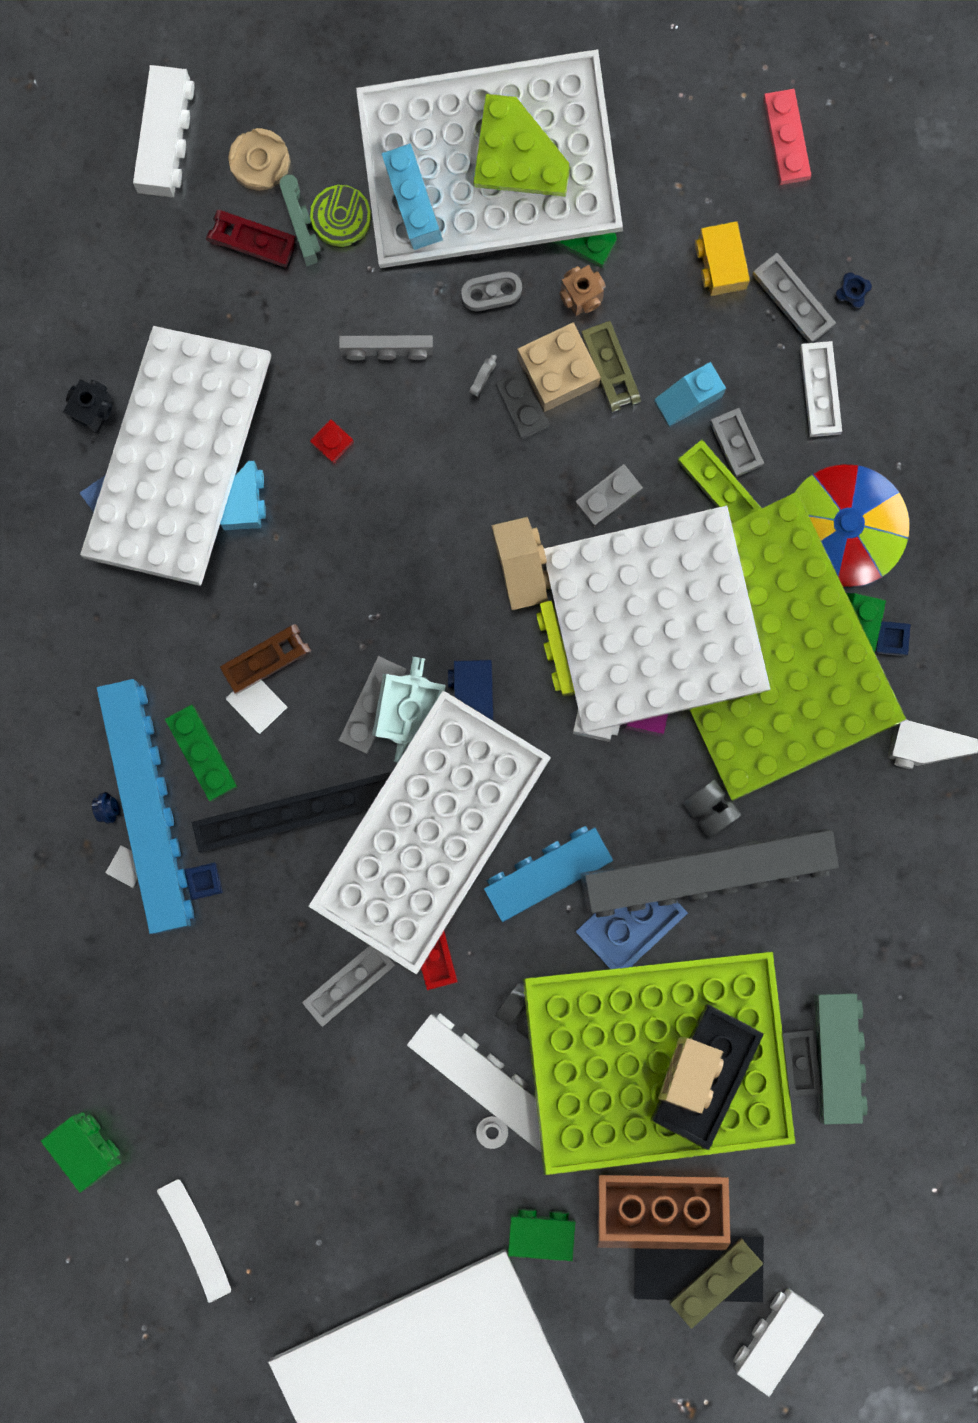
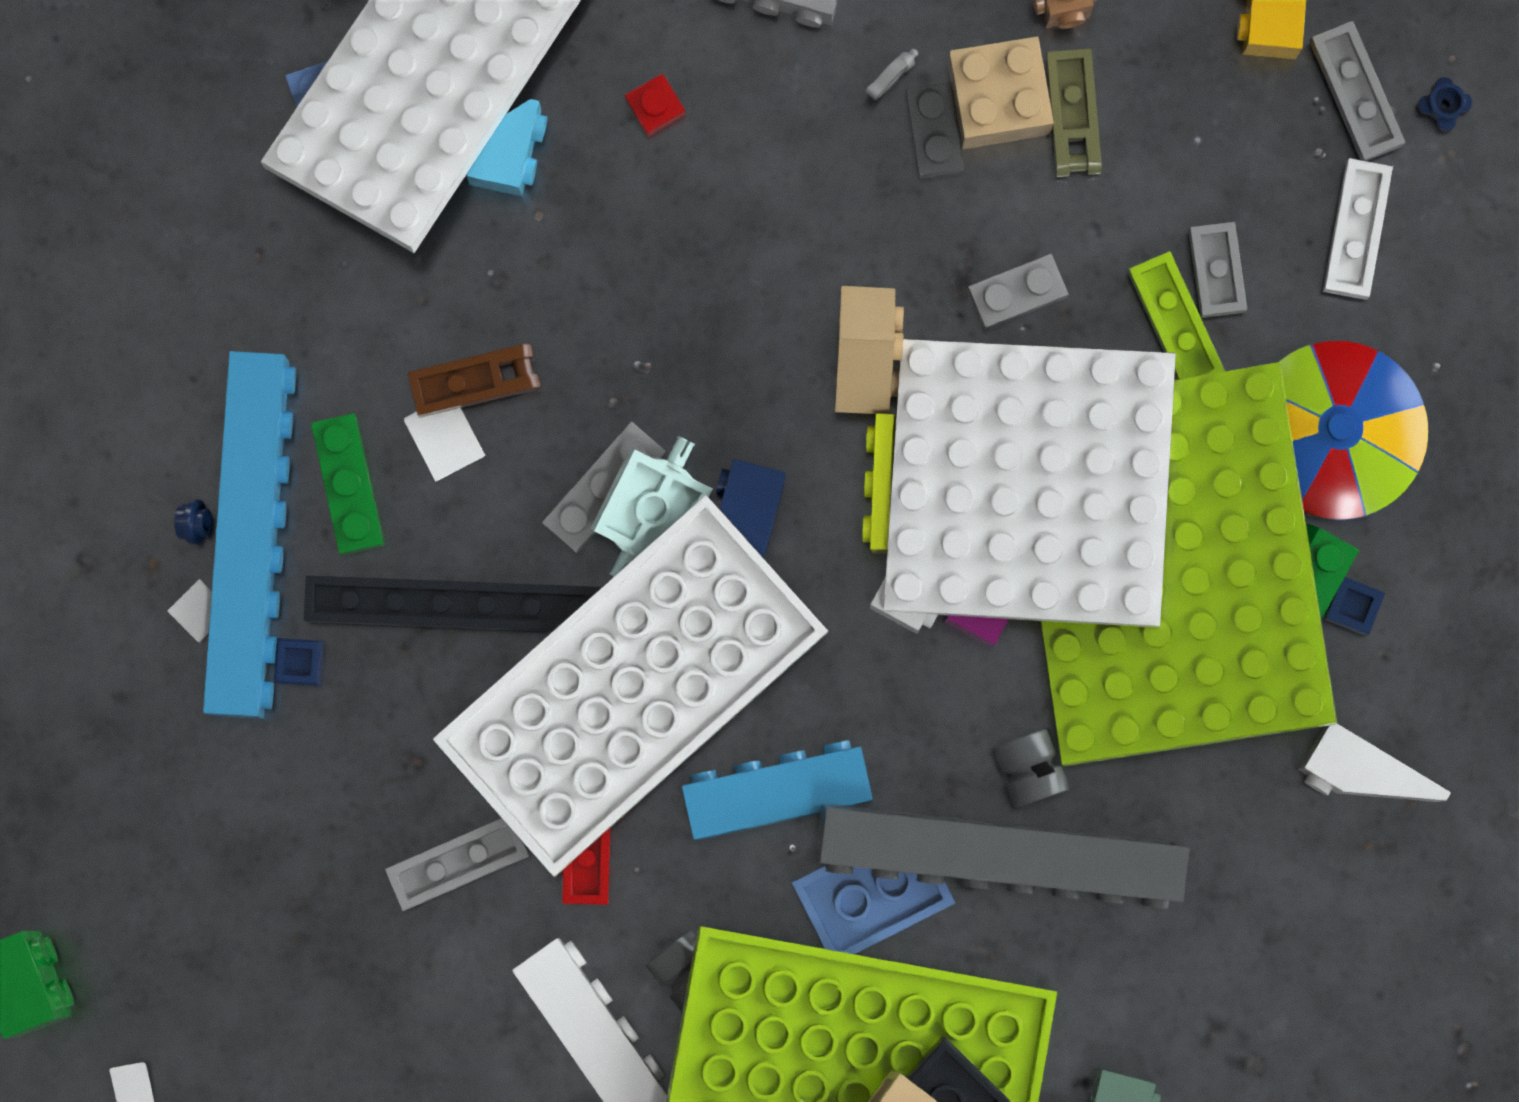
camera: 15 degrees right, 0 degrees up
medium azure slope [654,362,726,427] -> none

